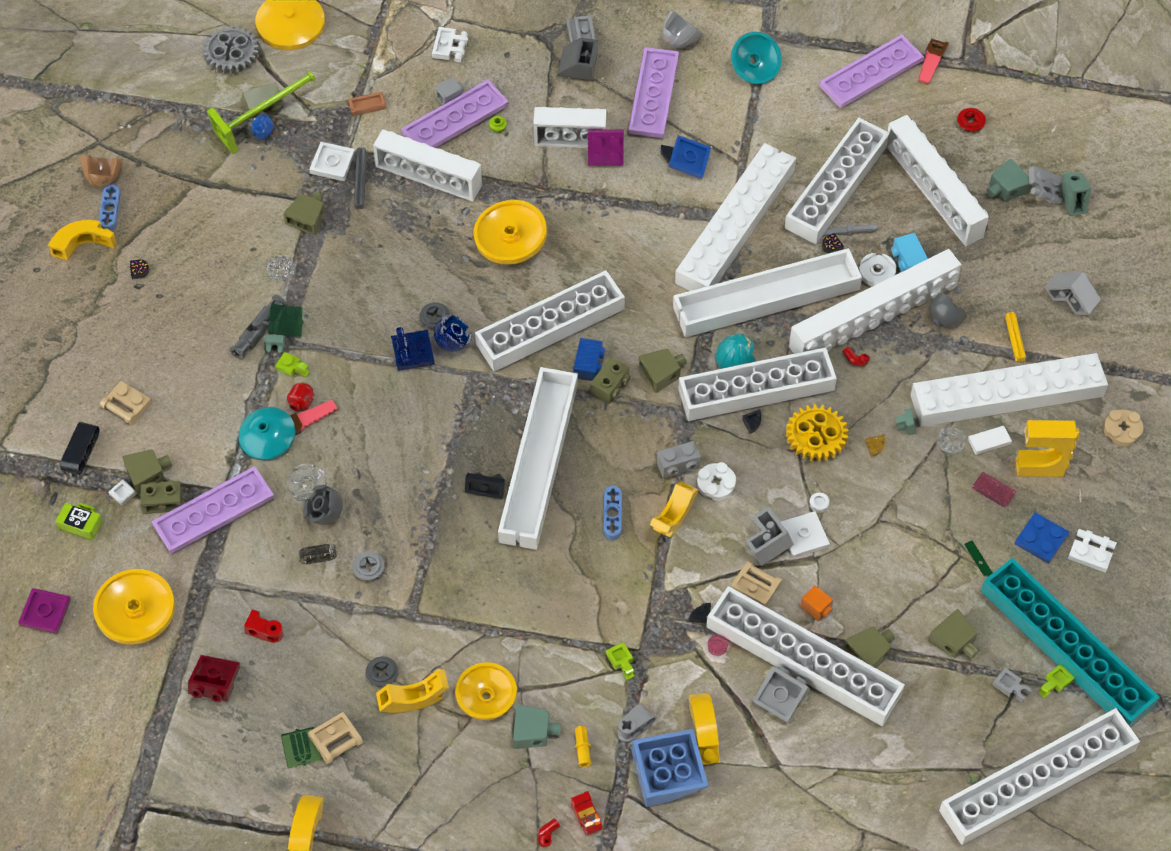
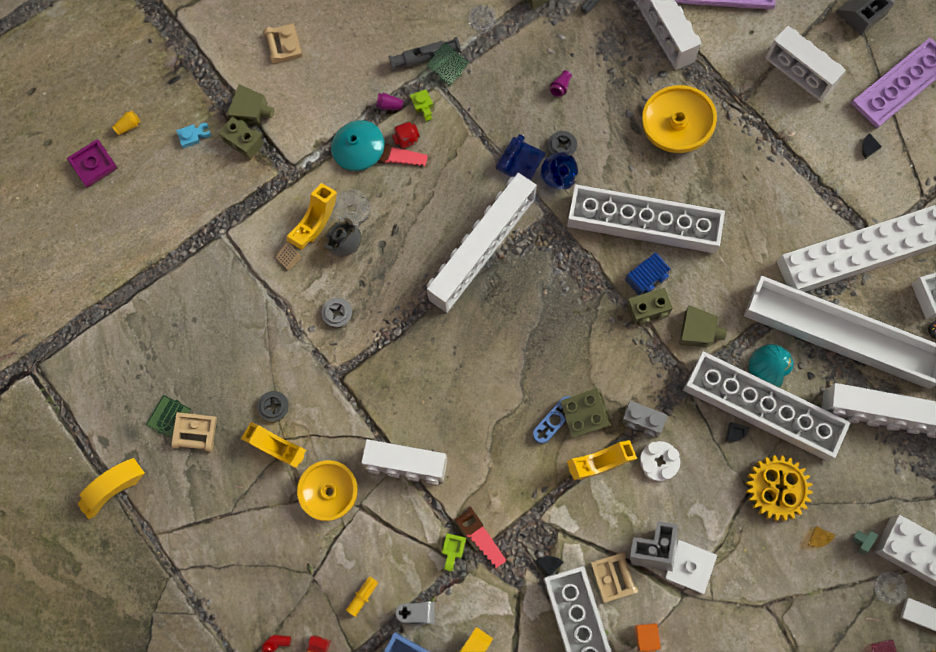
camera: 45 degrees right, 15 degrees up
lime piece [55,503,103,540] -> none
black beam [60,422,100,475] -> none
yellow dish [93,569,175,645] -> none
white tile [108,480,137,507] -> none
lavender plate [151,466,274,554] -> none
dark red plate [188,655,240,703] -> none
red leg [244,609,283,643] -> none
sand green tile [264,335,286,353] -> none
clear smoke beam [299,544,337,564] -> none
black tile [465,472,505,499] -> none
lime plate [489,116,507,133] -> none
white piece [498,367,578,550] -> none
sand green torso [513,704,561,749] -> none
magenta plate [588,129,624,166] -> none
blue plate [668,135,711,179] -> none
clear pink tile [707,635,728,656] -> none
white tile [809,493,829,513] -> none
red arm [842,347,870,367] -> none
none -> yellow cone [112,110,141,135]
none -> medium azure plate [177,123,212,149]
none -> tan slope [276,242,302,270]
none -> yellow arch [286,183,337,250]
none -> white brick [362,439,448,485]
none -> magenta cone [376,92,403,110]
none -> white brick [427,173,537,313]
none -> coral piece [455,506,506,568]
none -> magenta cone [550,70,572,97]
none -> olive bracket [561,388,613,438]

